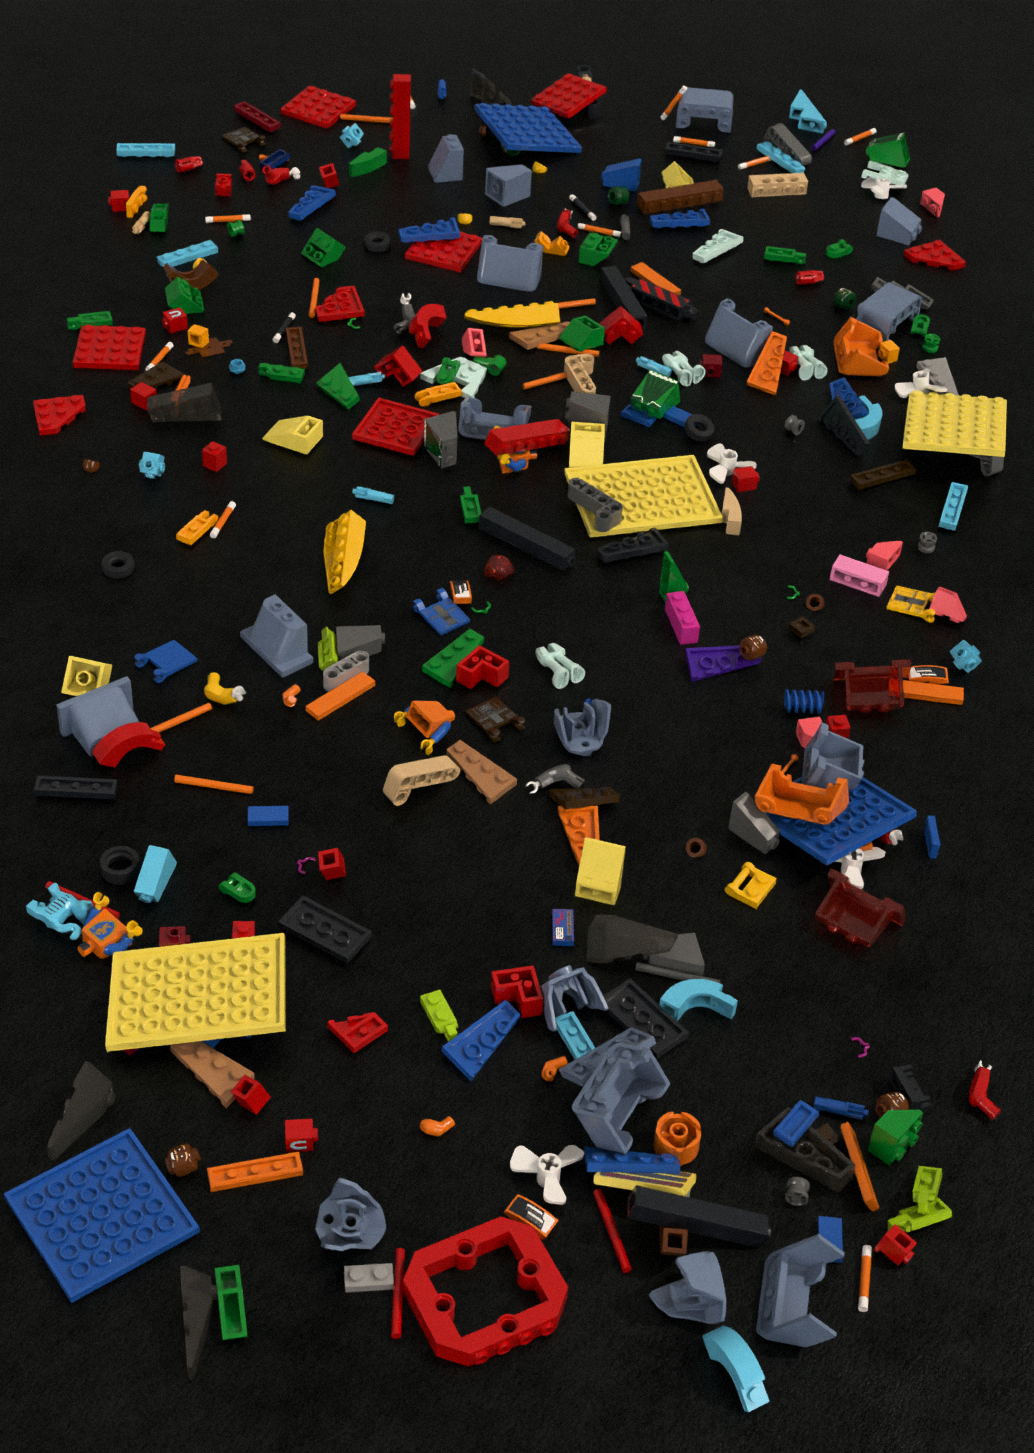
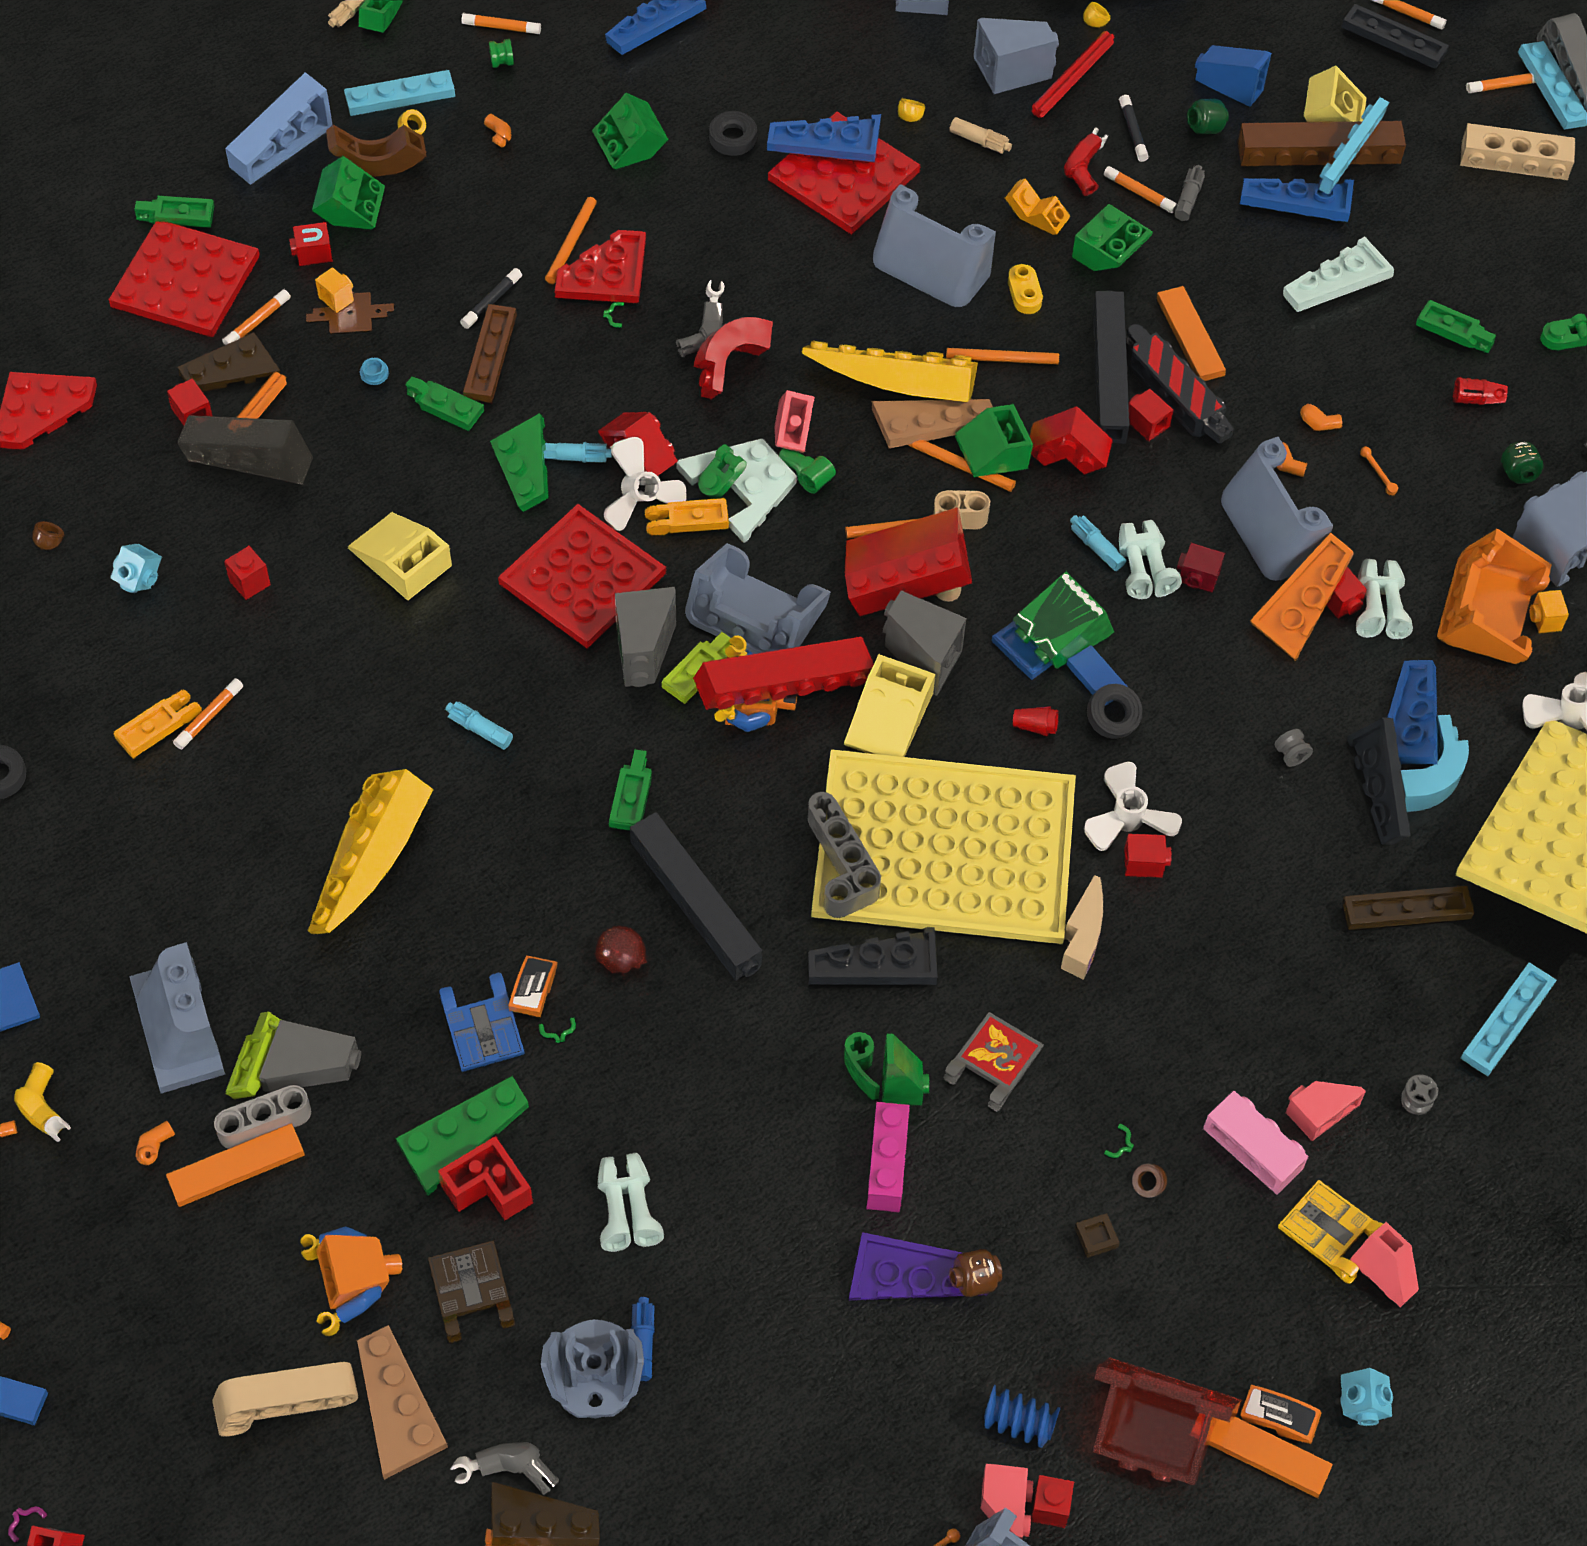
camera: 20 degrees right, 15 degrees up
none -> medium blue wedge [225,72,332,185]
none -> orange arm [484,114,511,147]
none -> white piece [604,437,686,531]
none -> lime hinge [662,632,731,704]
none -> green panel [844,1032,880,1100]
none -> red slope [845,507,972,616]
none -> flag [944,1012,1044,1112]
none -> yellow plate [1008,264,1043,314]
none -> red cone [1013,706,1058,736]
none -> red axle [1031,31,1115,118]
none -> red brick [1128,389,1173,441]
none -> orange arm [1300,404,1342,431]
none -> medium azure plate [1319,97,1389,194]

